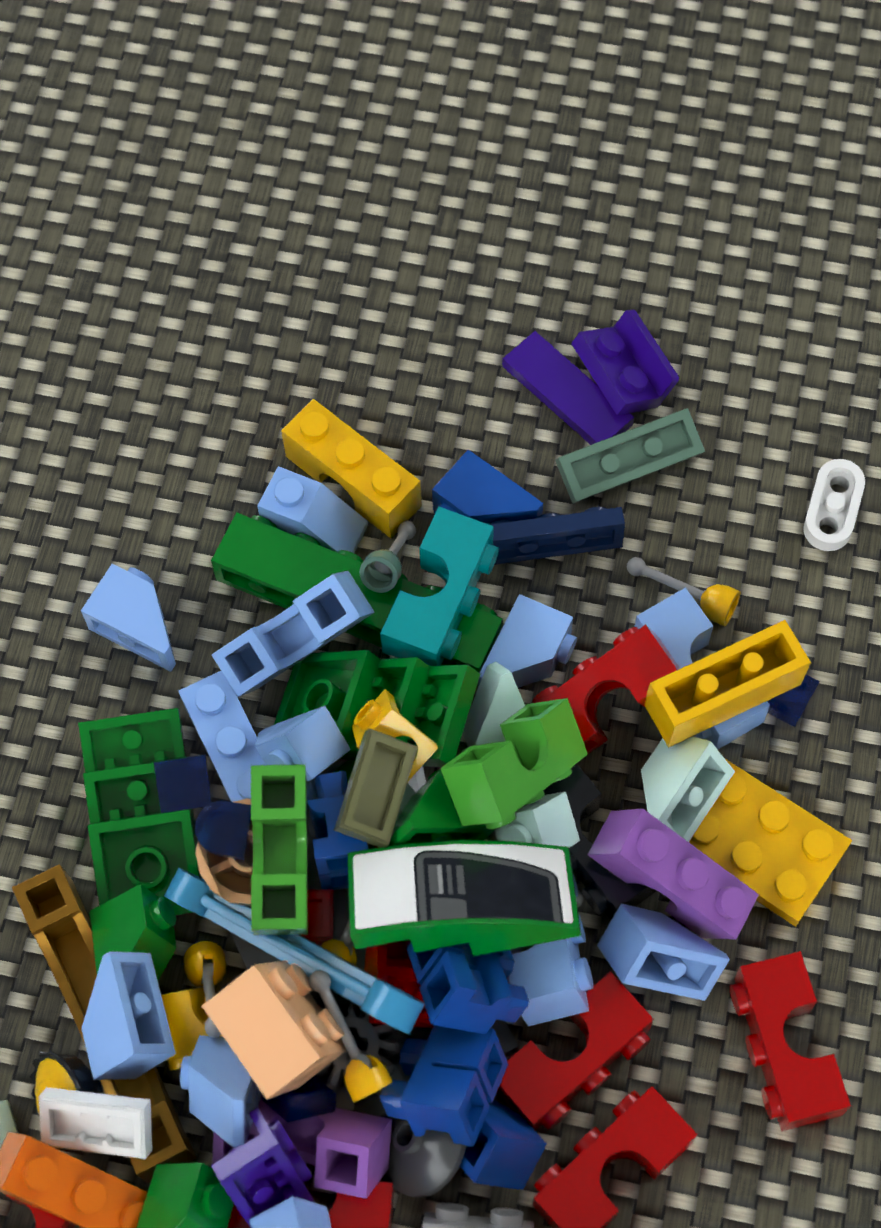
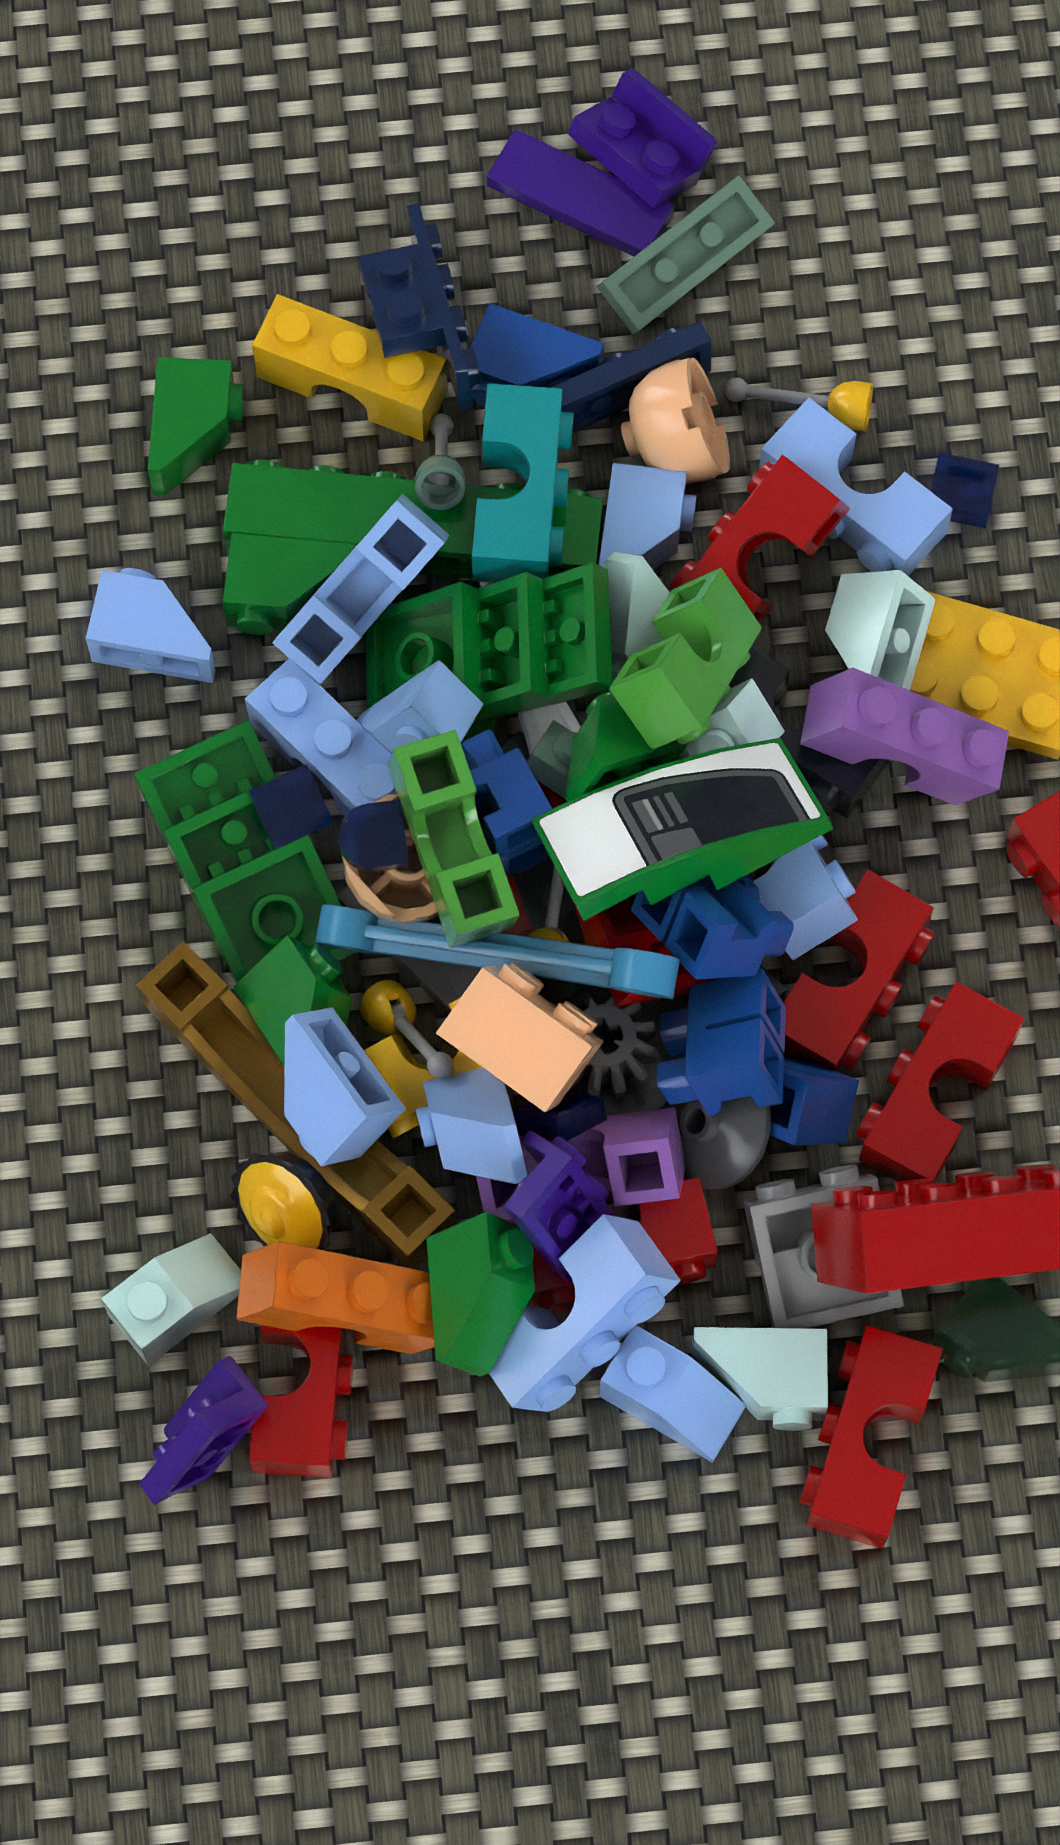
camera: 20 degrees left, 5 degrees up
white plate [39,1087,152,1159] -> none
light blue slope [257,466,368,553] -> none
hinge [309,970,393,1102] -> none
olive tile [334,728,418,848] -> none
yellow bracket [352,689,438,781] -> none
light blue slope [597,903,730,1001] -> none
yellow brick [644,620,811,748] -> none
white plate [803,459,865,551] -> none
none -> green slope [148,357,245,496]
none -> green slope [223,533,356,635]
none -> dark blue bracket [358,203,480,412]
none -> light nougat cylinder [621,357,730,484]

